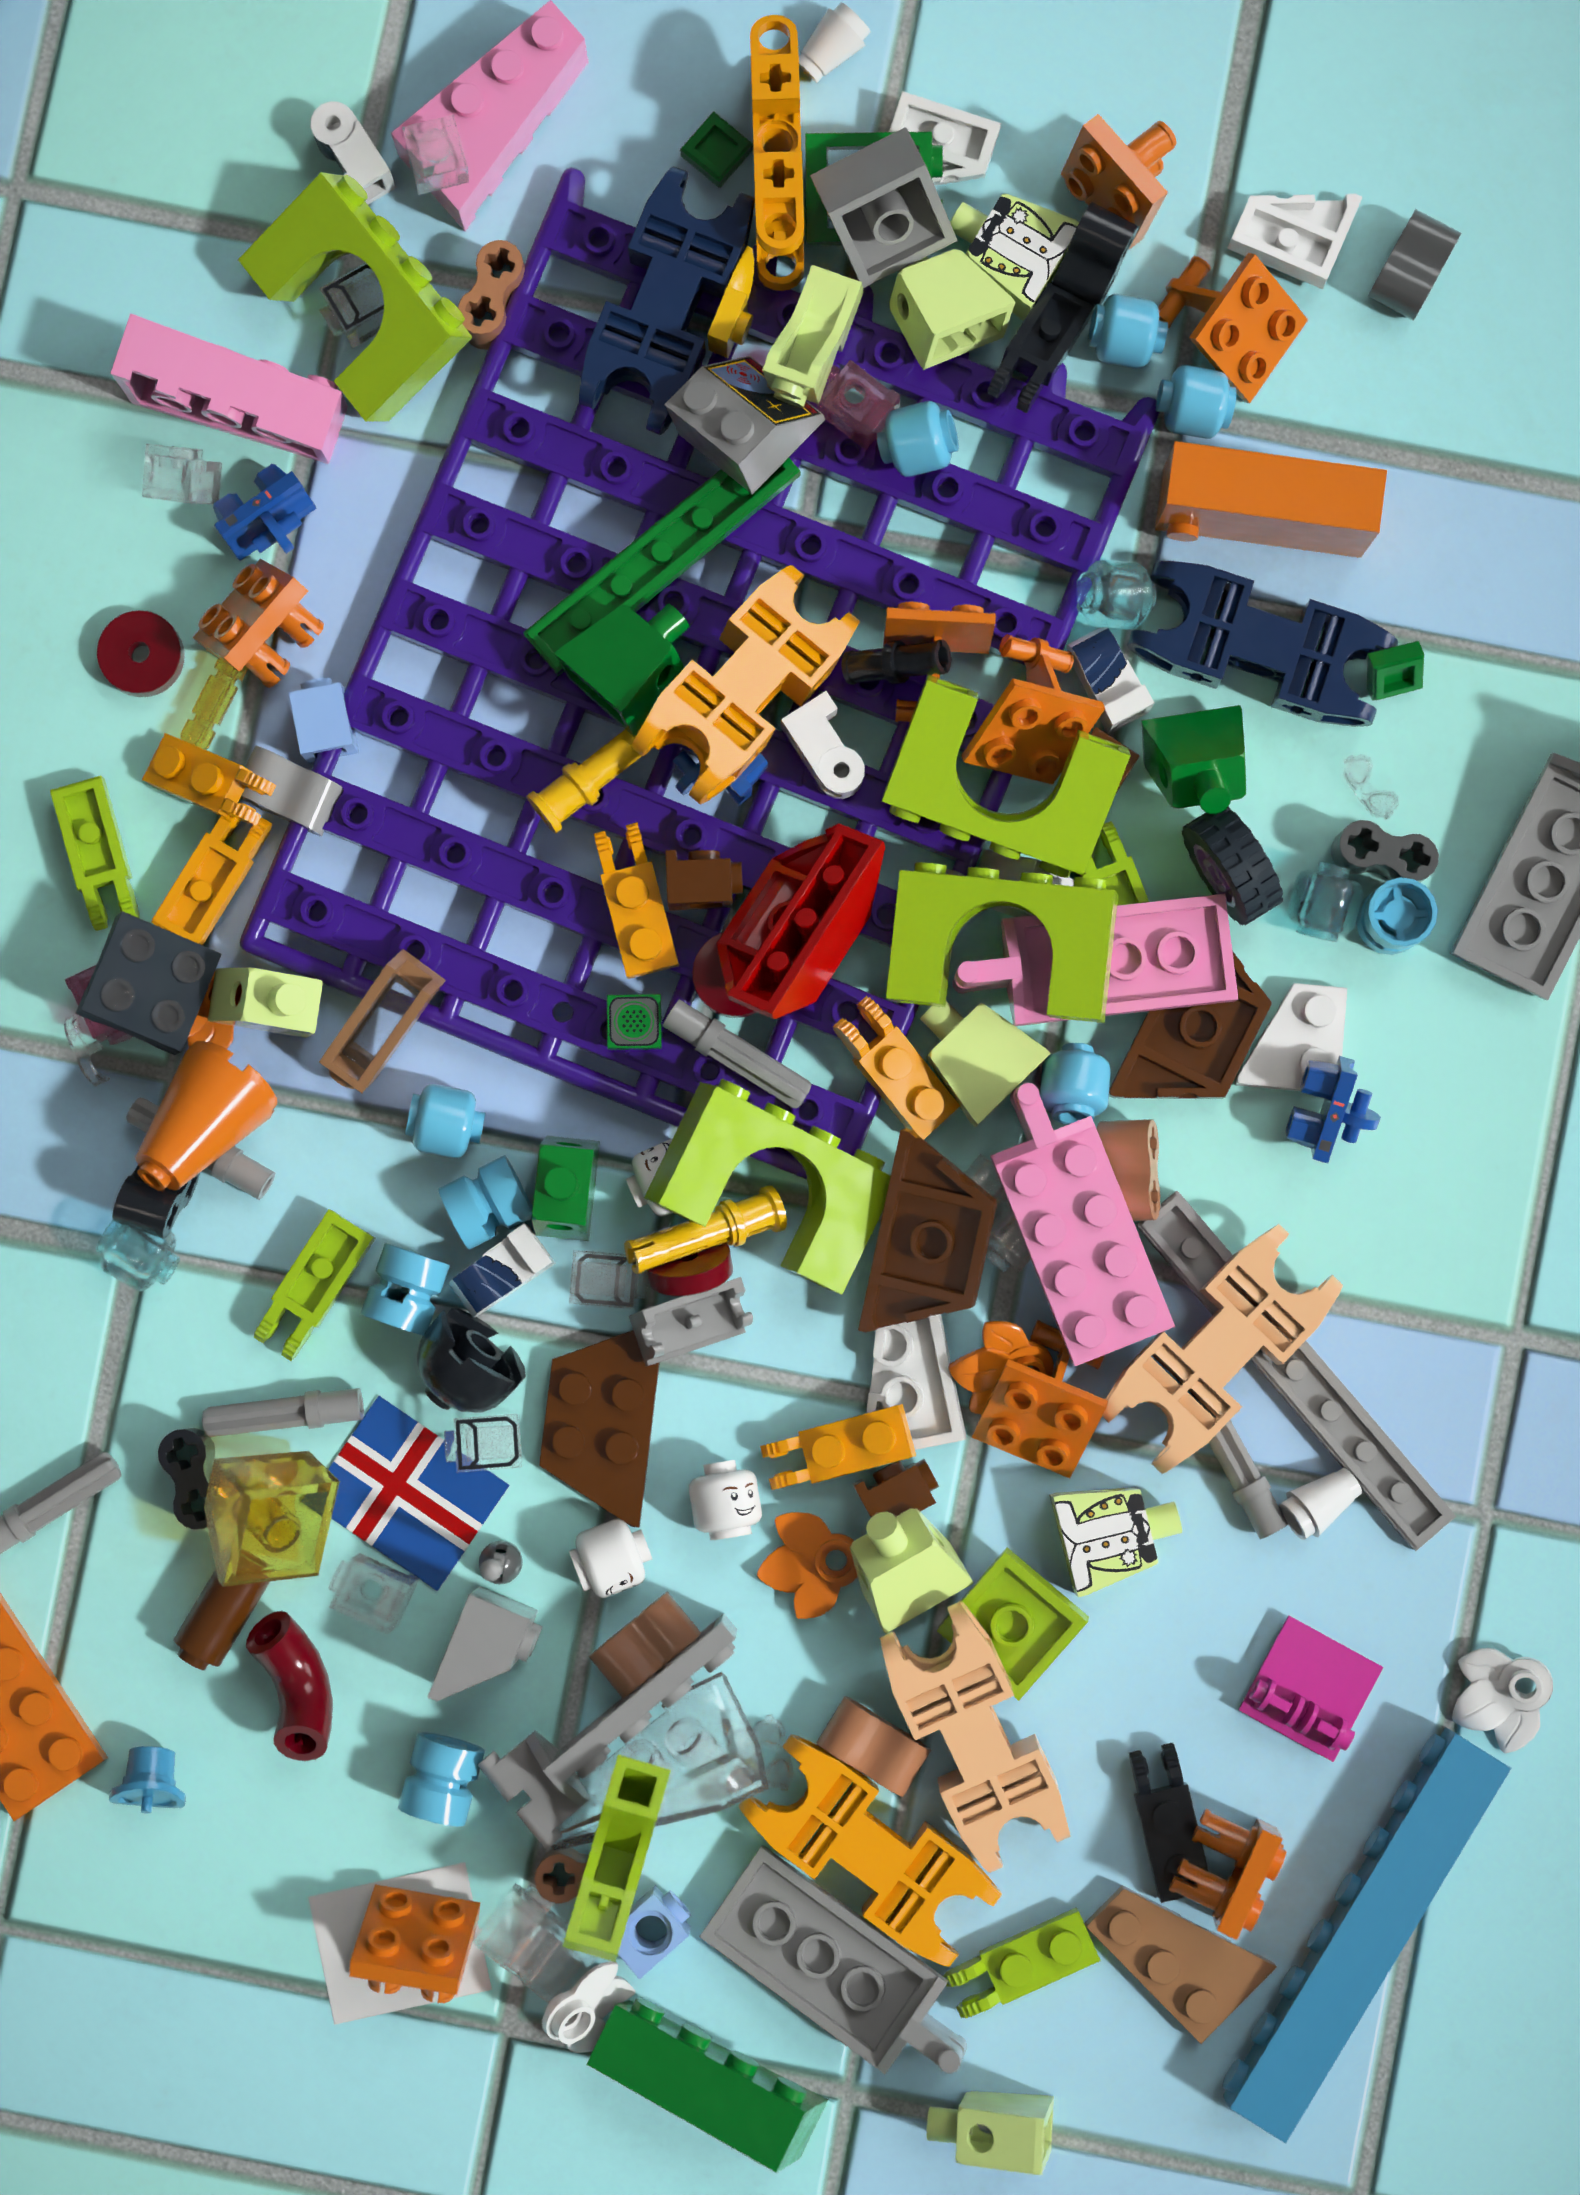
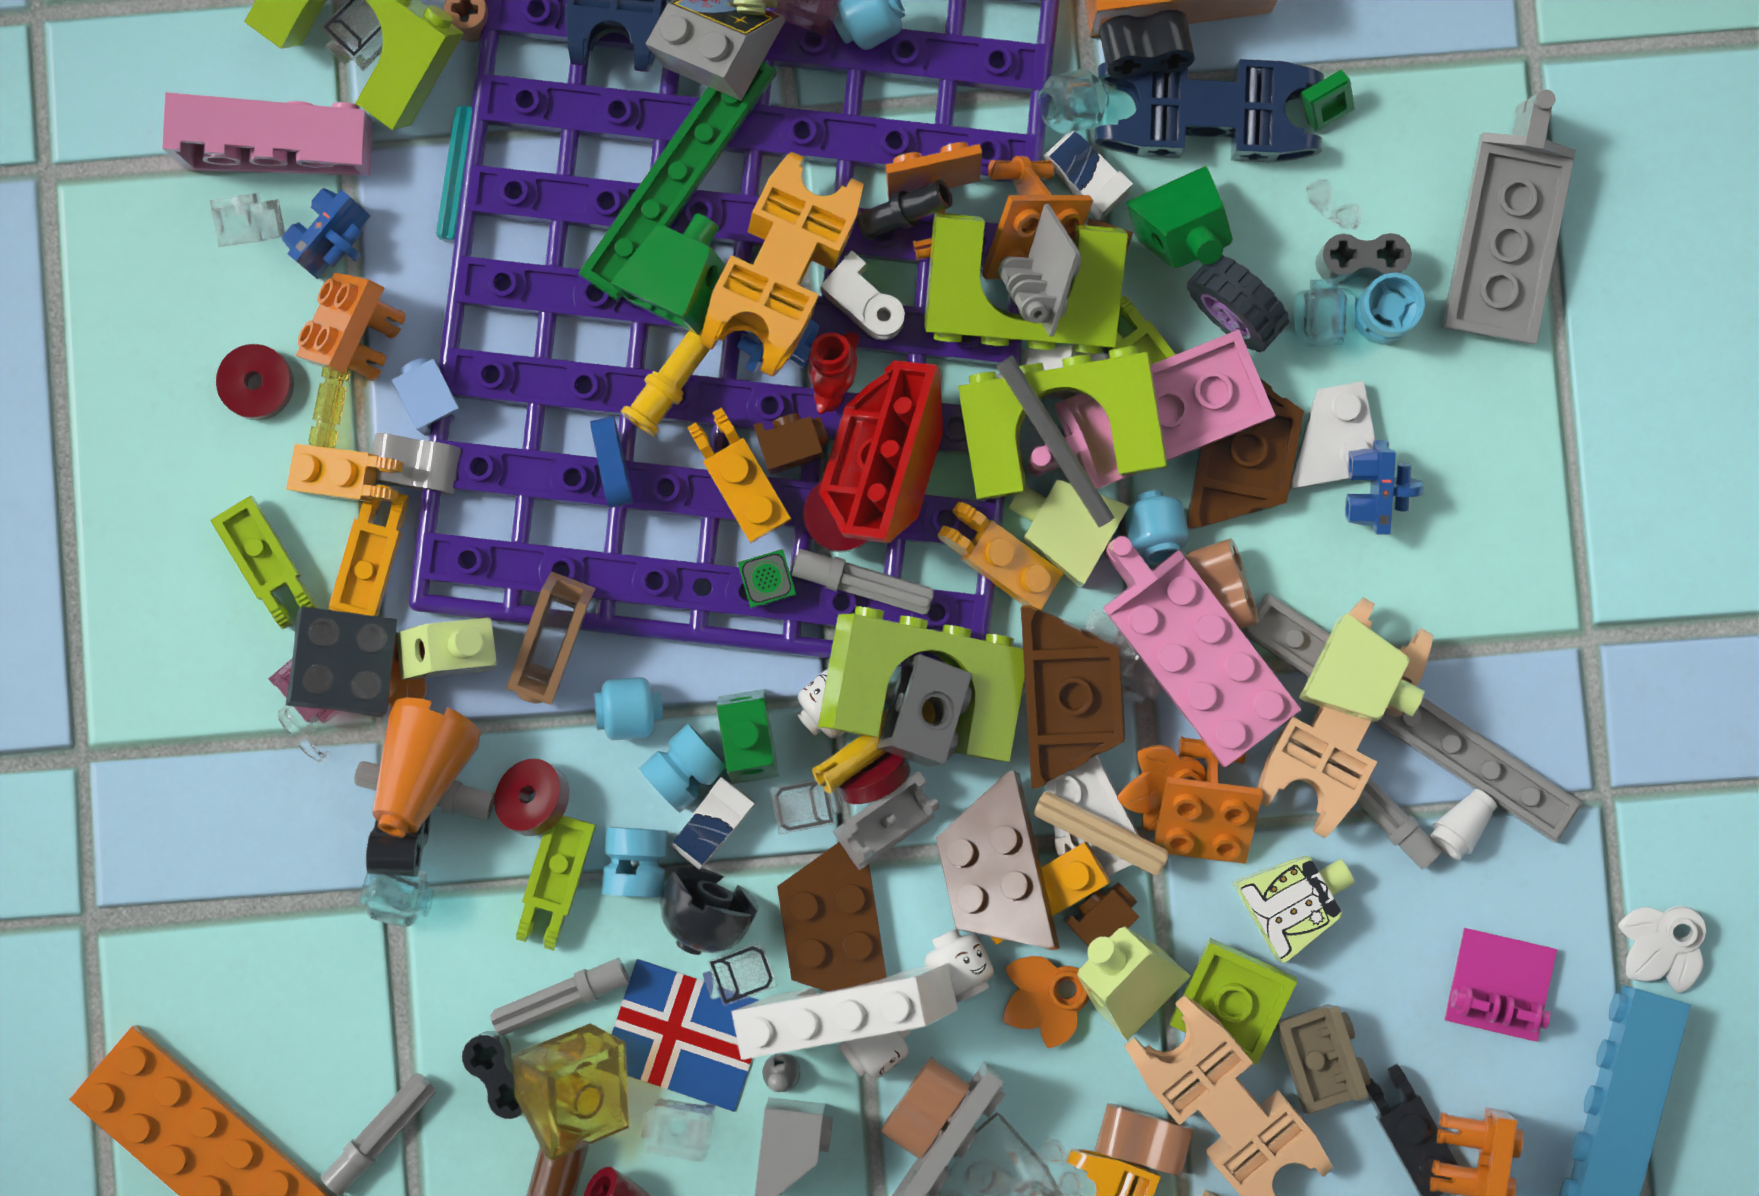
camera: 15 degrees left, 0 degrees up
none -> teal axle [436,106,472,243]
none -> dark red piece [494,758,569,836]
none -> blue beam [590,416,633,508]
none -> white arch [732,963,958,1060]
none -> red animal [809,332,859,414]
none -> dark grey brick [877,654,972,767]
none -> wing [936,770,1060,950]
none -> dark grey piece [996,356,1114,527]
none -> light grey hinge [998,204,1081,337]
none -> tan axle [1034,791,1169,875]
none -> black axle [1099,10,1195,79]
none -> dark tan bracket [1276,1004,1370,1115]
none -> yellowish green torso [1299,613,1425,722]

